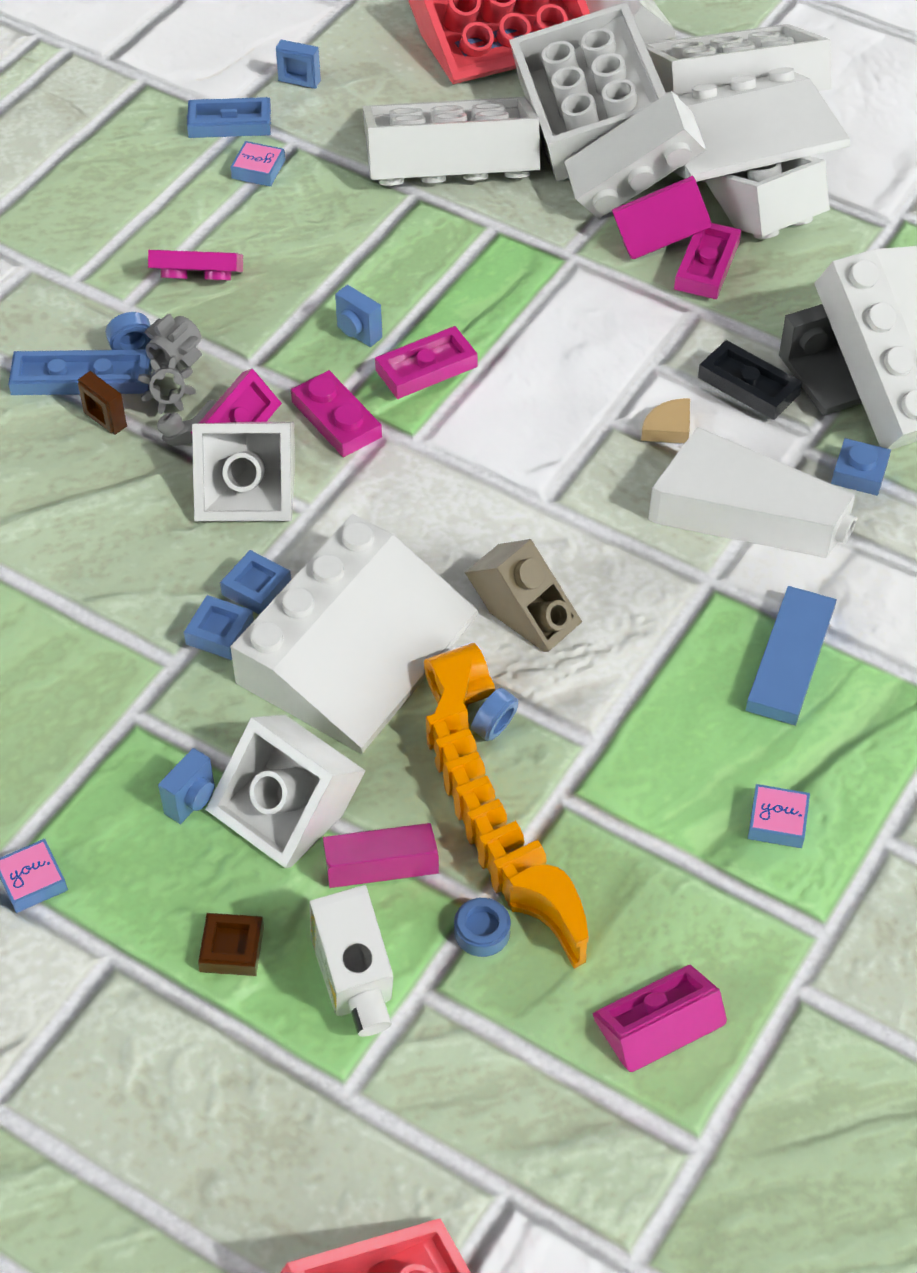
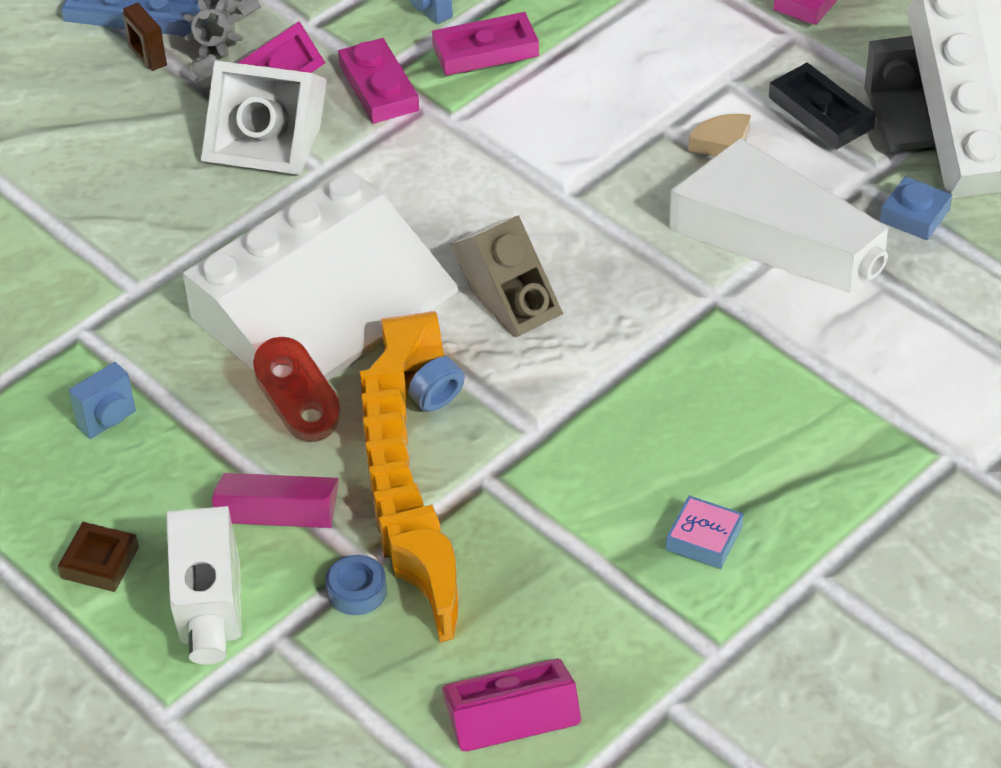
camera: 15 degrees right, 5 degrees down
medium blue plate [184,595,254,660] -> none
white slope [205,715,365,869] -> none
medium blue plate [220,550,291,615] -> none
medium blue tile [745,586,837,726] -> none
none -> clear red plate [253,337,340,442]

